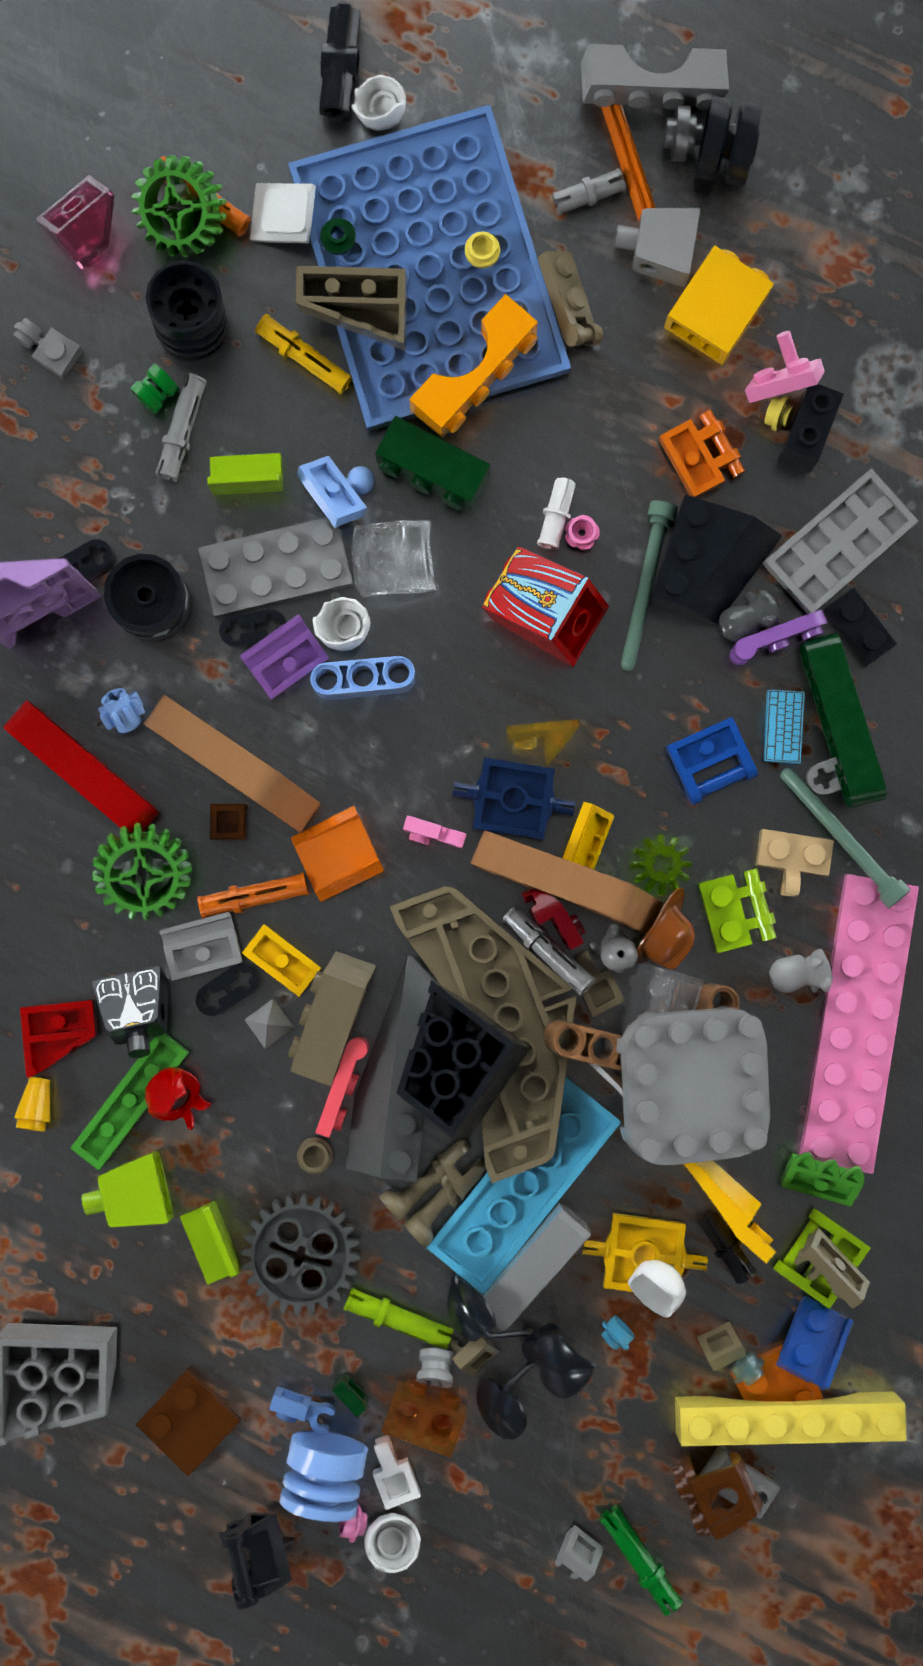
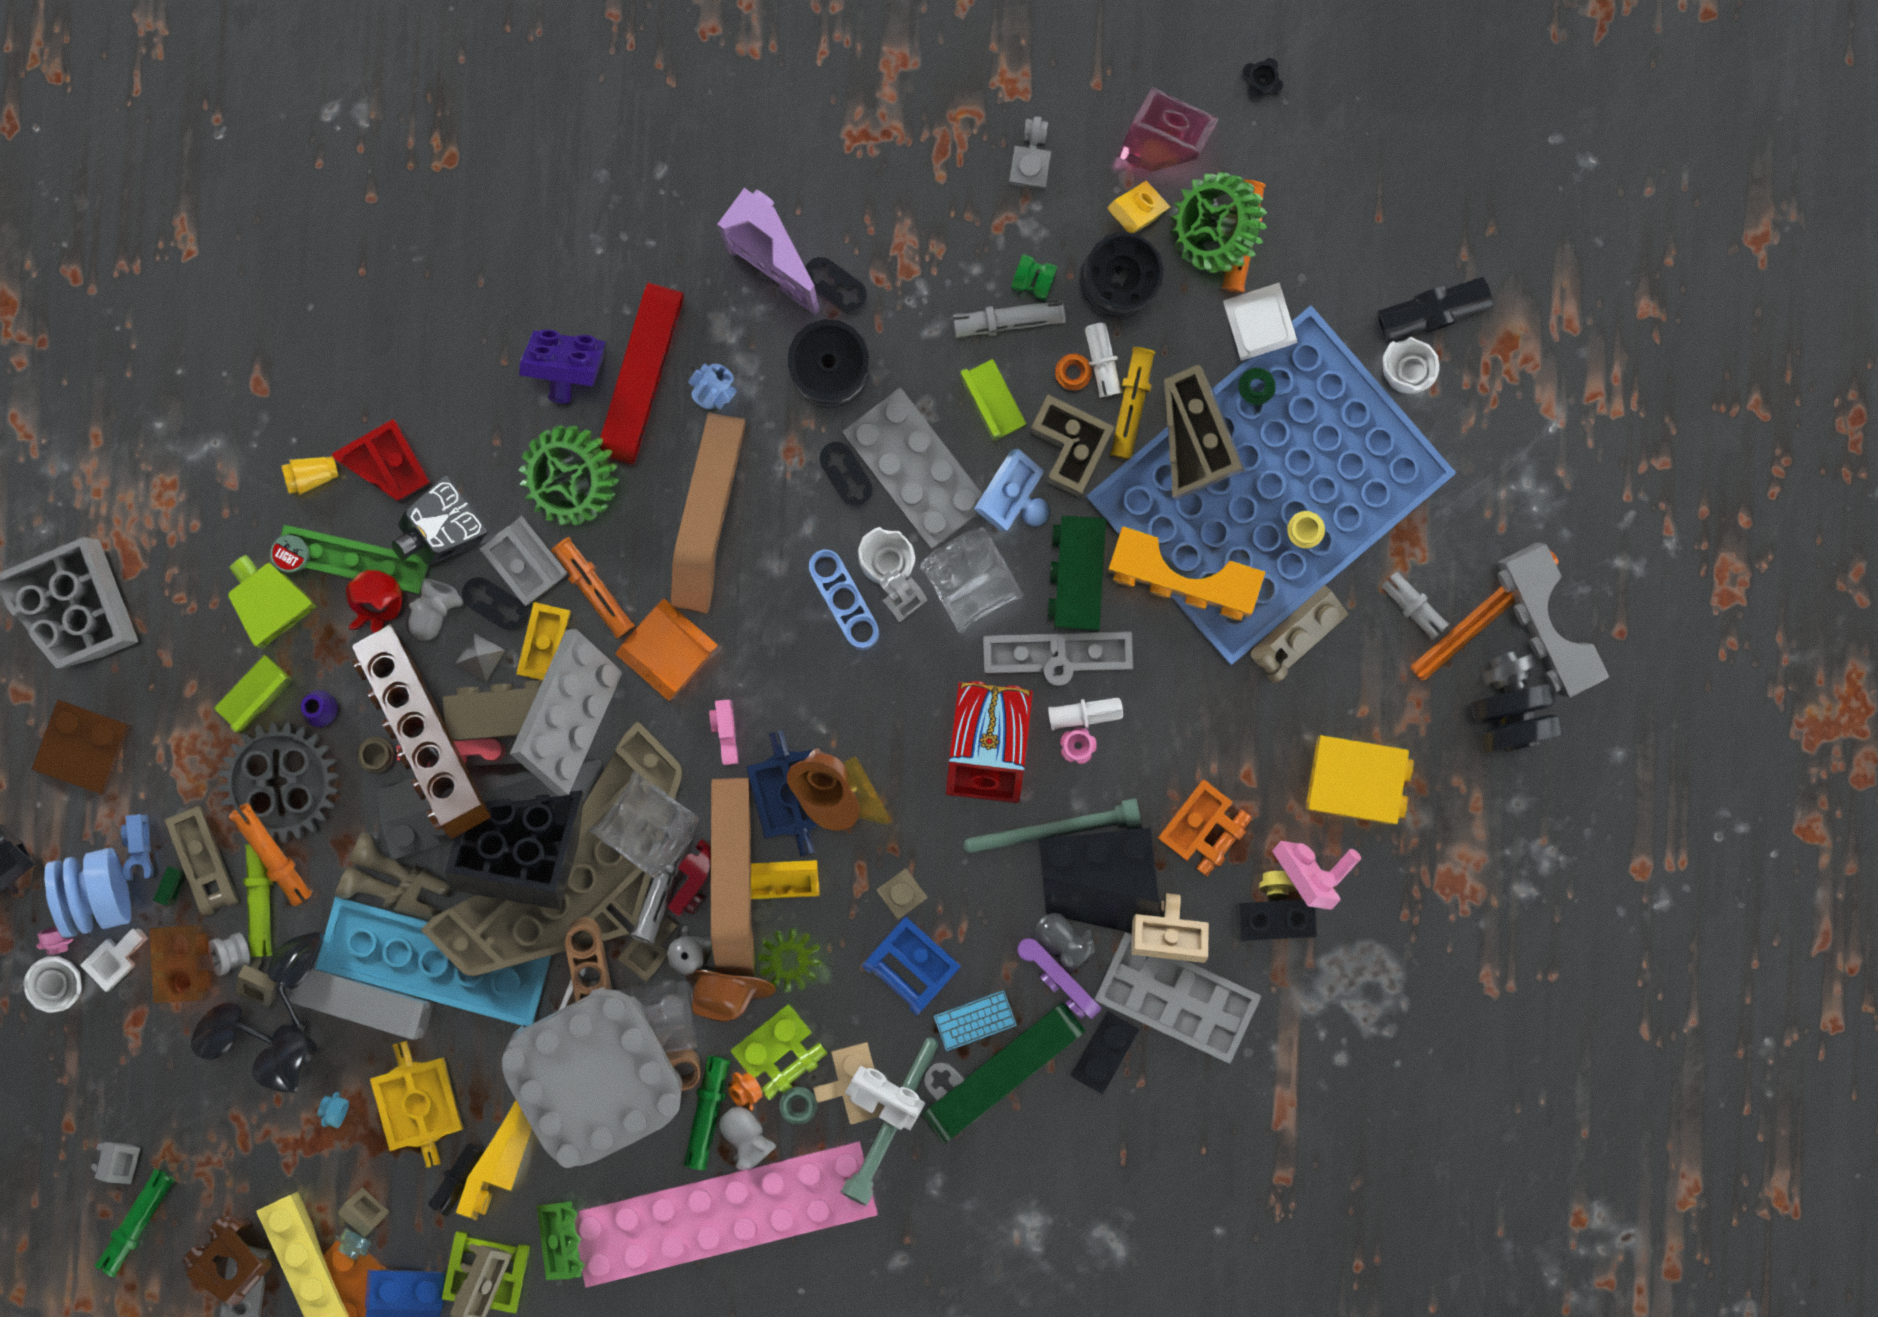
camera: 65 degrees right, 0 degrees up
reddish brown tile [210,804,248,840] -> none
medium lavender plate [239,614,329,699] -> none
light grey torso [614,208,700,287] -> none
white hair [628,1260,686,1318] -> none
none -> dark tan plate [164,806,239,917]
none -> orange pin [229,803,312,906]
none -> tile [270,535,310,573]
none -> dark purple cone [301,690,338,727]
none -> brick [352,624,491,839]
none -> light grey animal [406,579,463,641]
none -> light grey plate [510,629,623,796]
none -> dark purple plate [519,329,606,403]
none -> clear slope [590,771,699,879]
none -> green pin [683,1055,731,1170]
none -> orange plate [728,1072,762,1112]
none -> sand green plate [779,1087,817,1125]
none -> dark orange piece [787,748,860,831]
none -> white hinge [845,1066,925,1131]
none -> dark tan plate [876,868,928,920]
none -> light grey plate [879,570,928,623]
none -> light grey hinge [983,632,1133,687]
none -> dark tan brick [1030,394,1114,498]
none -> orange plate [1055,353,1092,391]
none -> white axle [1085,323,1123,398]
none -> yellow plate [1107,180,1171,233]
none -> tan plate [1131,893,1209,963]
none -> black plate [1243,58,1284,99]

